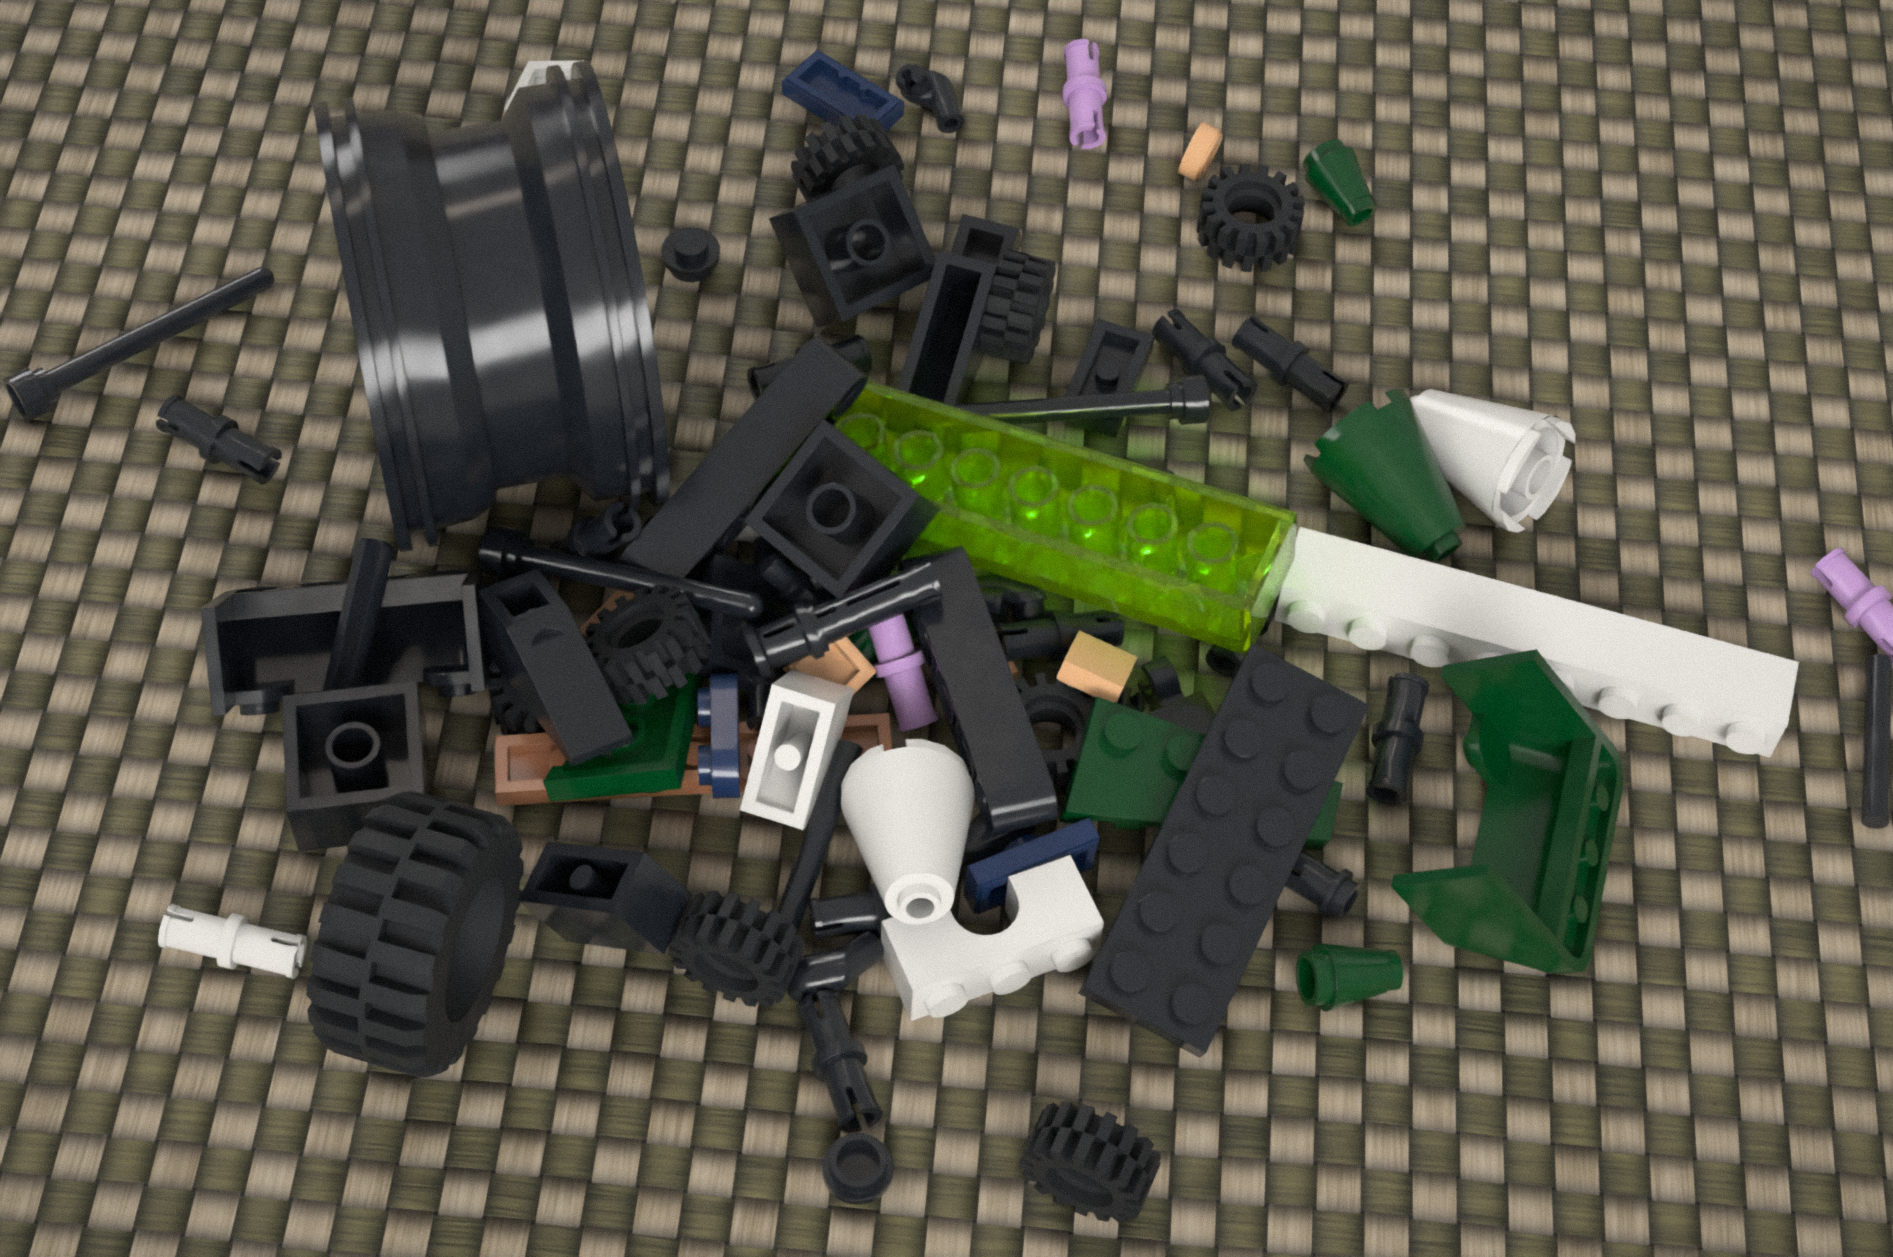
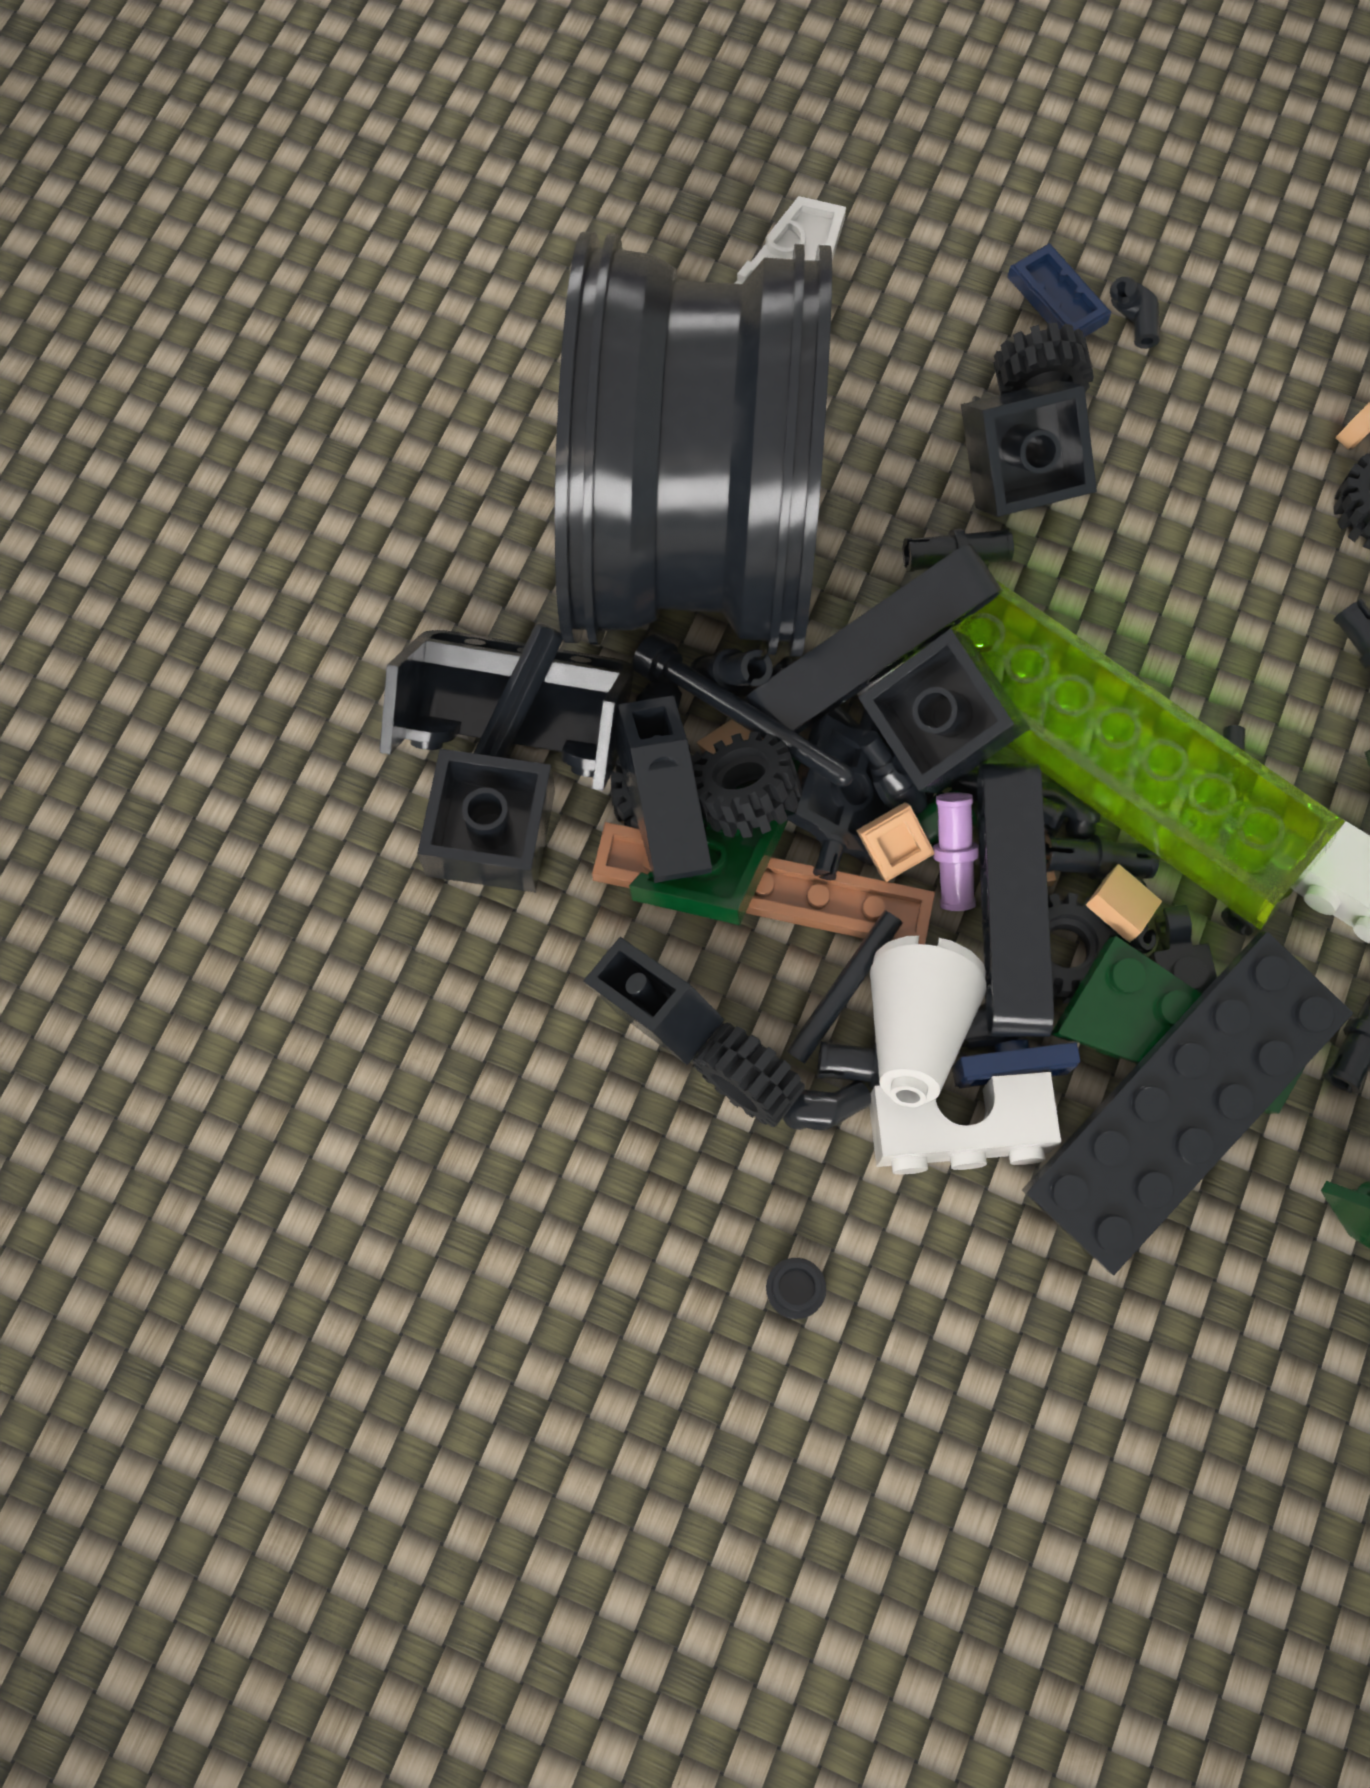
camera: 20 degrees right, 15 degrees up
black piece [3,267,274,422] -> none
black pin [156,394,282,485] -> none
white pin [158,904,307,979] -> none
black tyre [307,790,524,1078] -> none
black plate [661,227,720,283] -> none
dark blue plate [698,673,740,799] -> none
white slope [740,669,854,830] -> none
black pin [741,559,944,681] -> none
black pin [797,990,883,1133] -> none
black slope [887,214,1022,439] -> none
black piece [916,375,1209,431] -> none
black tyre [980,249,1056,365] -> none
black tyre [1019,1102,1161,1223] -> none
lavender pin [1062,39,1107,149] -> none
black plate [1062,319,1155,438] -> none
black pin [1152,309,1257,411] -> none
black pin [1285,850,1361,919] -> none
dark green cone [1296,943,1403,1012] -> none

